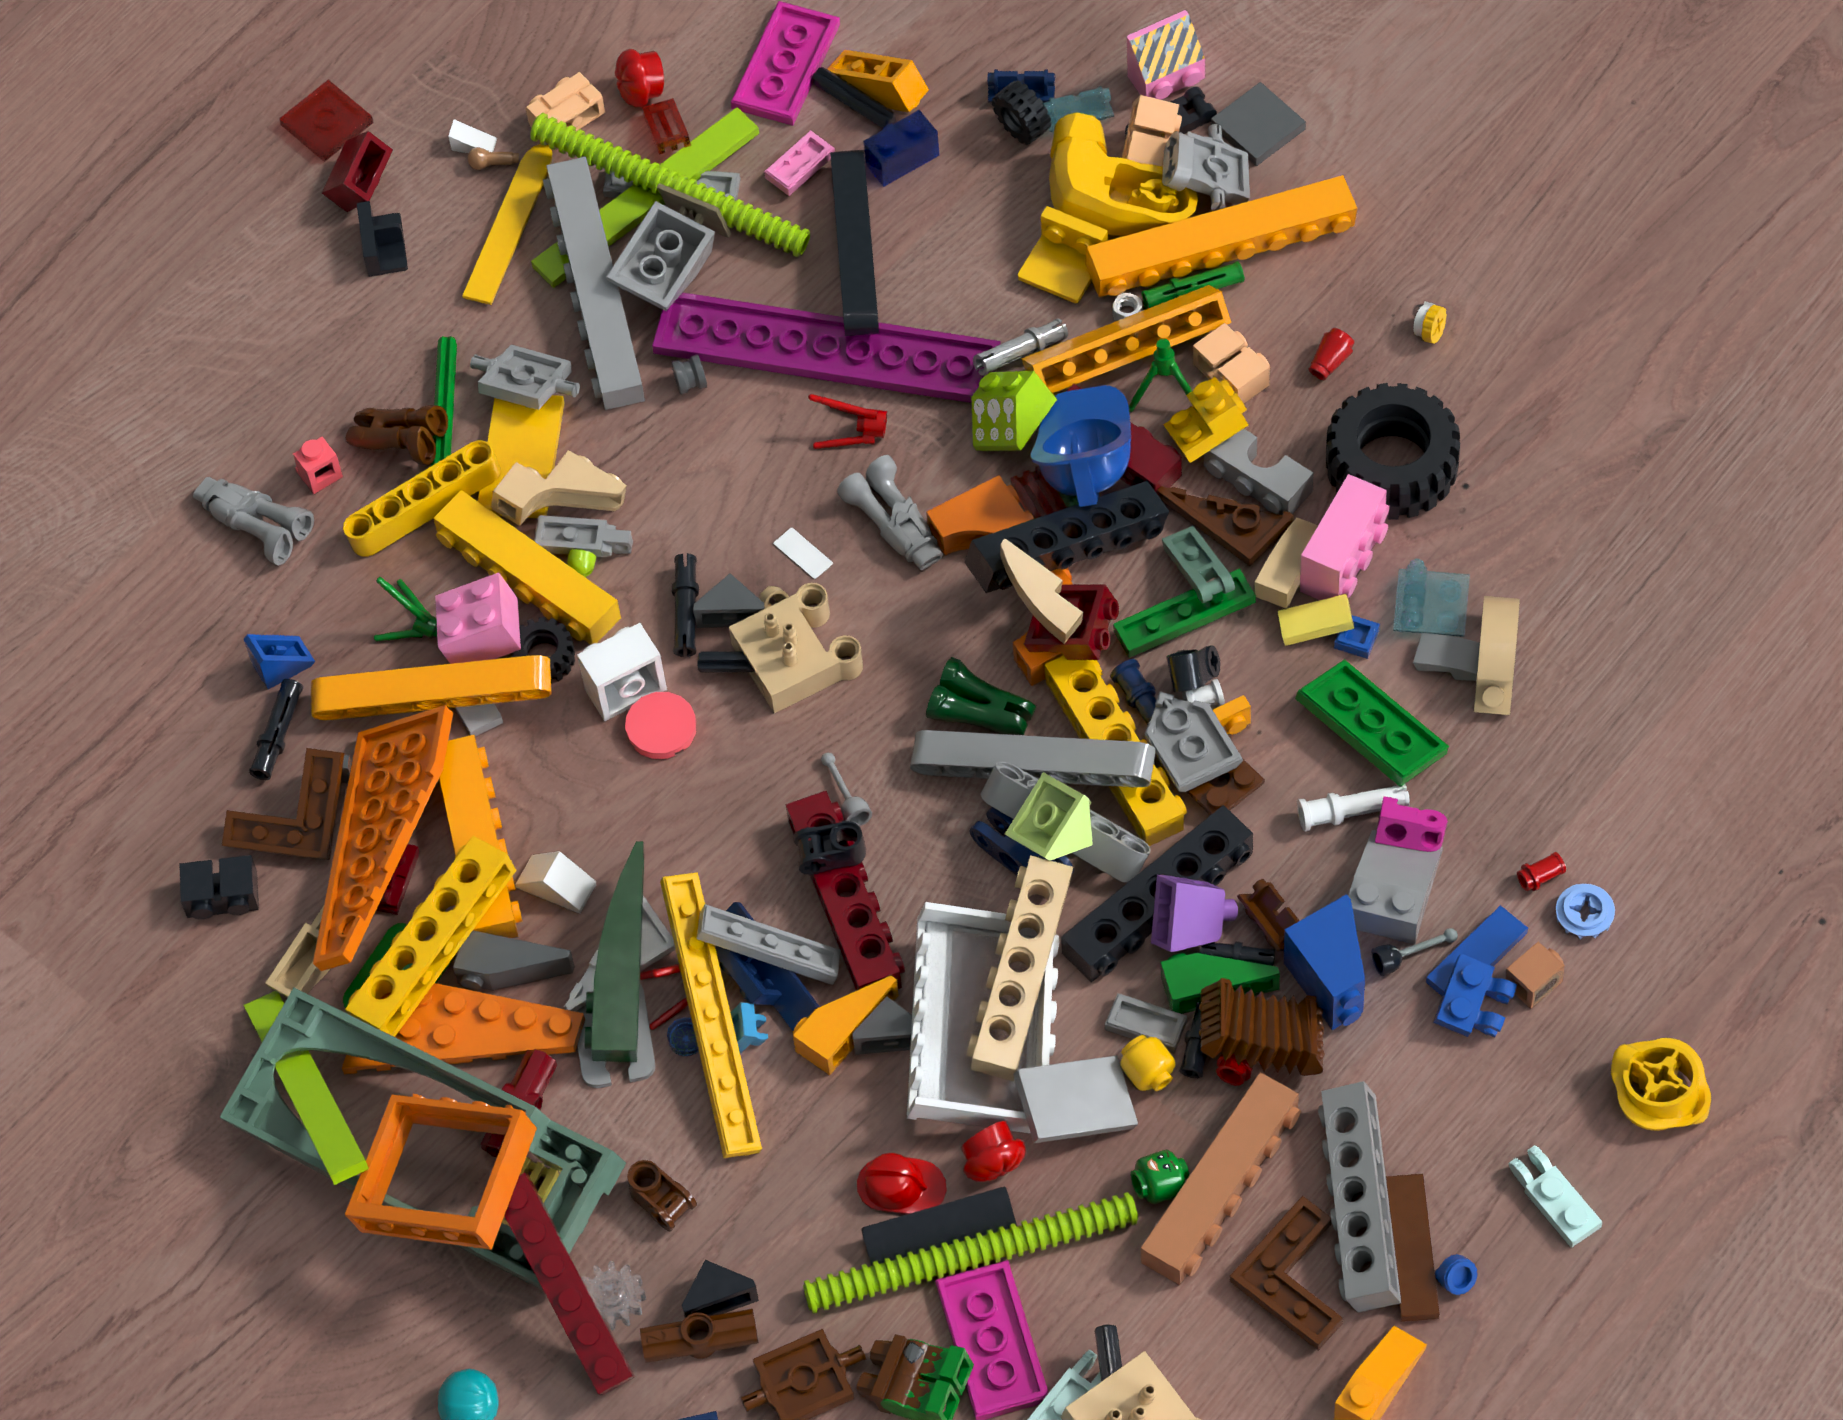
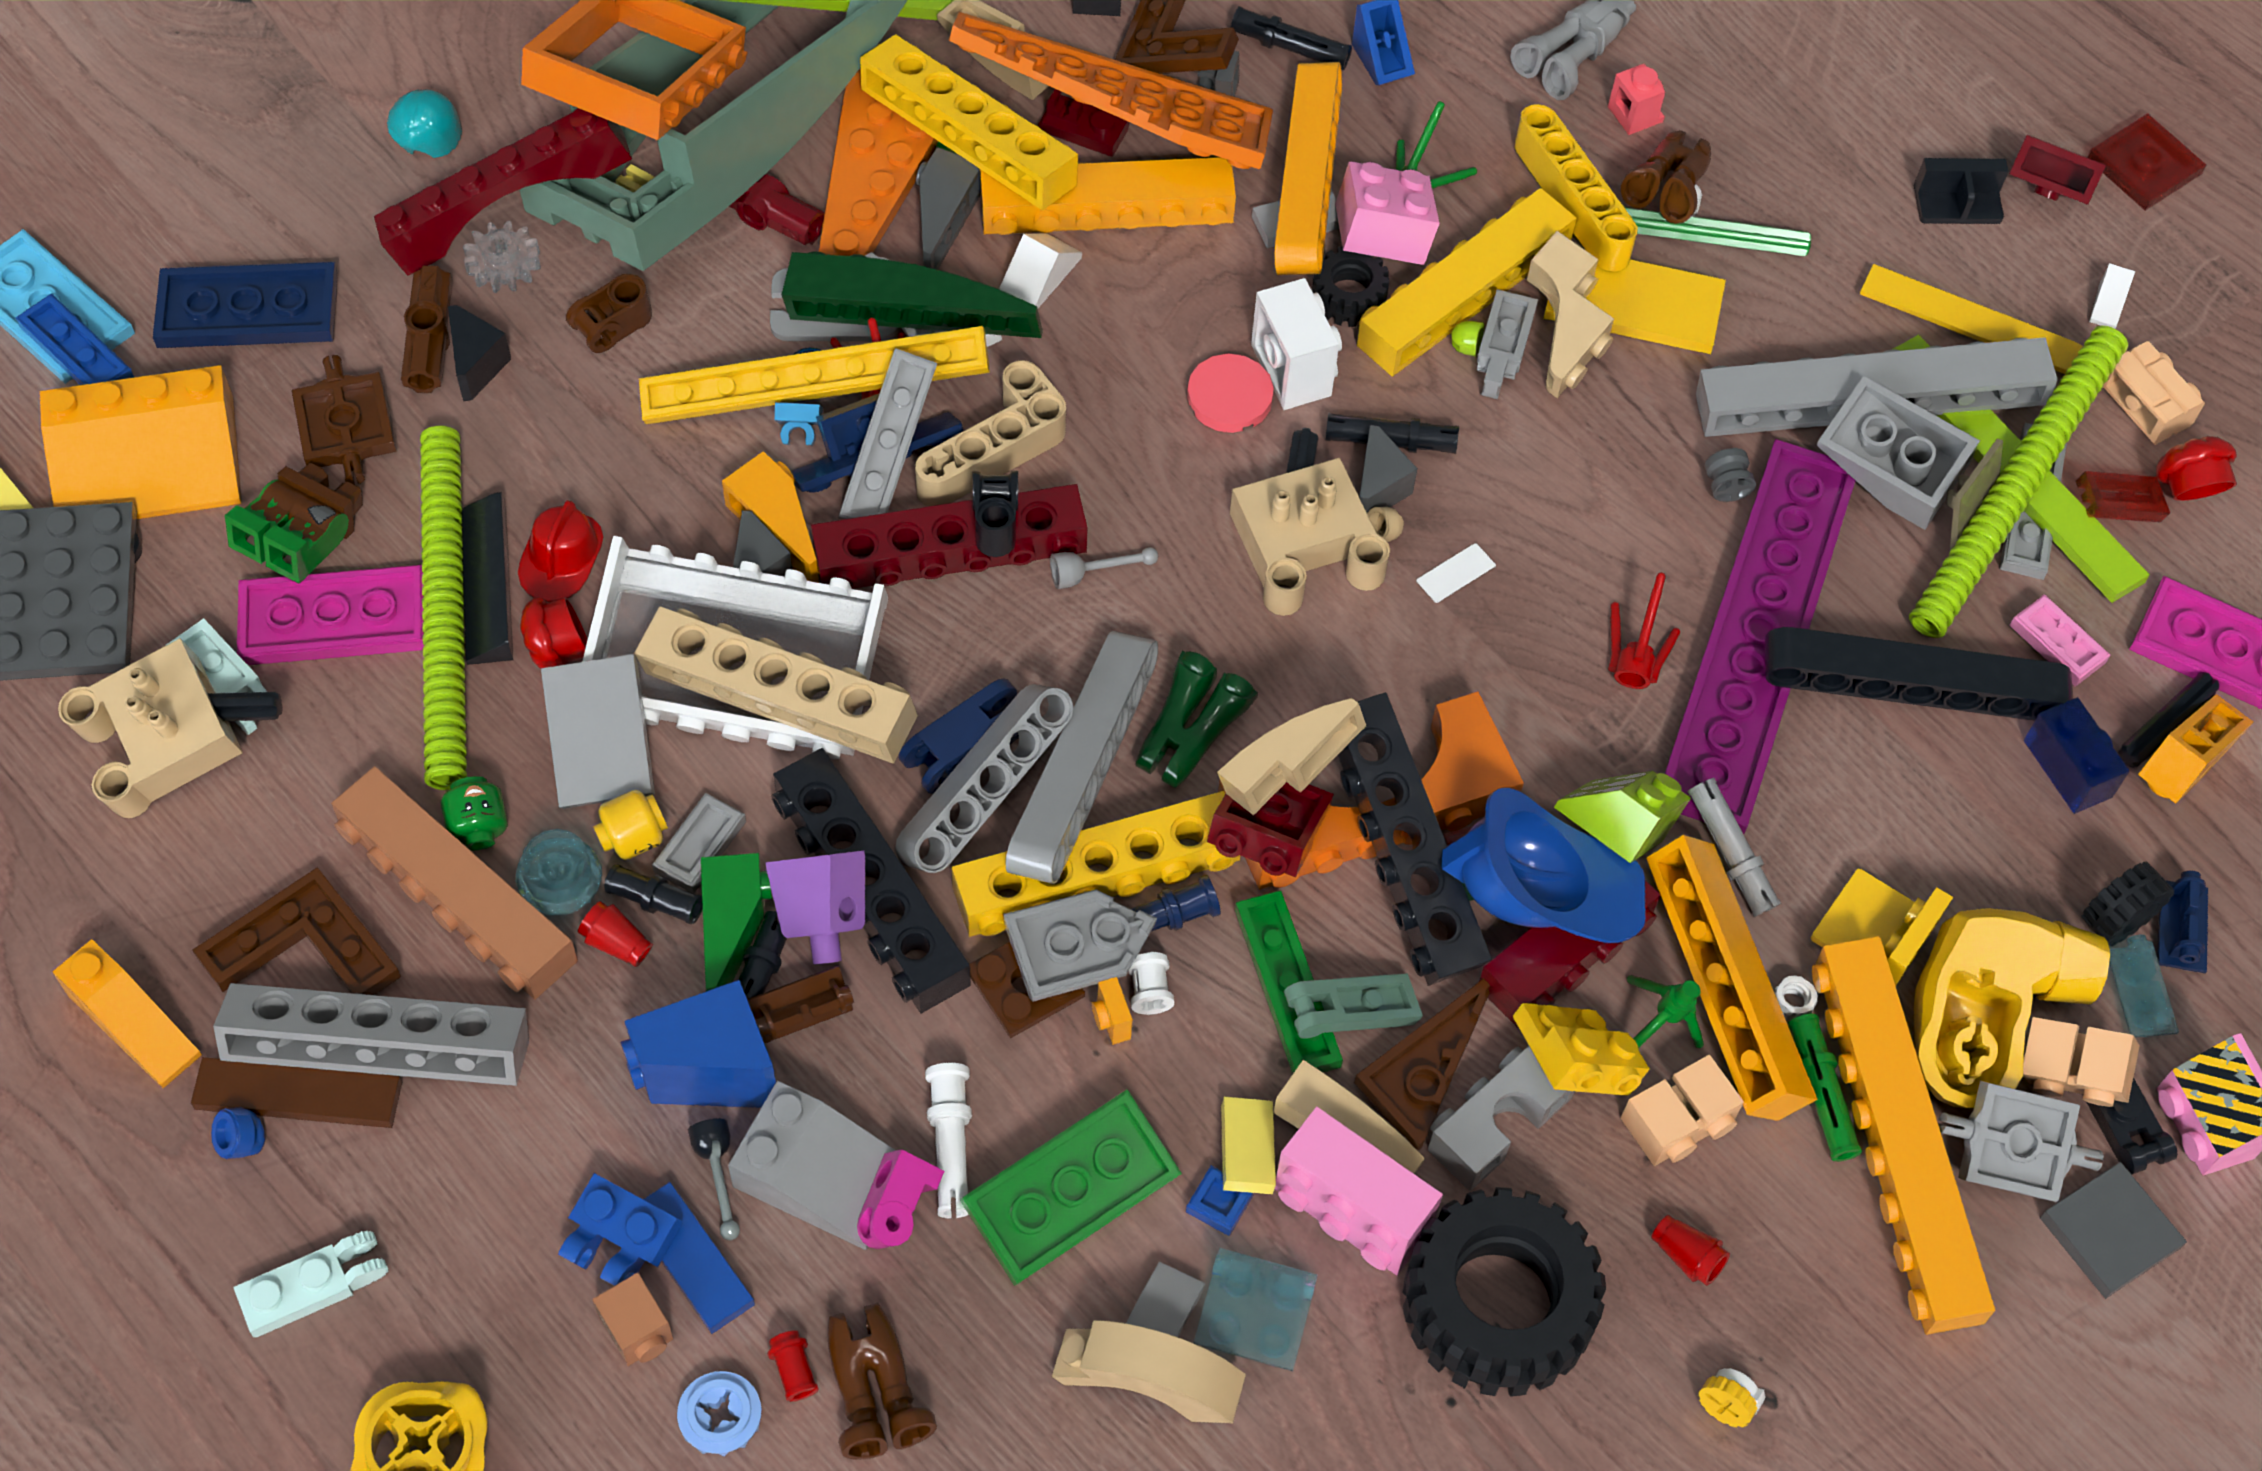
camera: 90 degrees right, 0 degrees up
medium nougat piece [467,147,519,170] -> none
light grey plate [470,345,580,410] -> none
light grey piece [837,455,943,570] -> none
yellowish green slope [1005,772,1093,861] -> none
light grey beam [1162,131,1194,191] -> none
black piece [1166,645,1220,692] -> none
reddish brown piece [1199,978,1325,1076] -> none
none -> clear light blue piece [515,829,602,915]
none -> reddish brown piece [828,1303,937,1460]
none -> tan beam [915,360,1066,506]

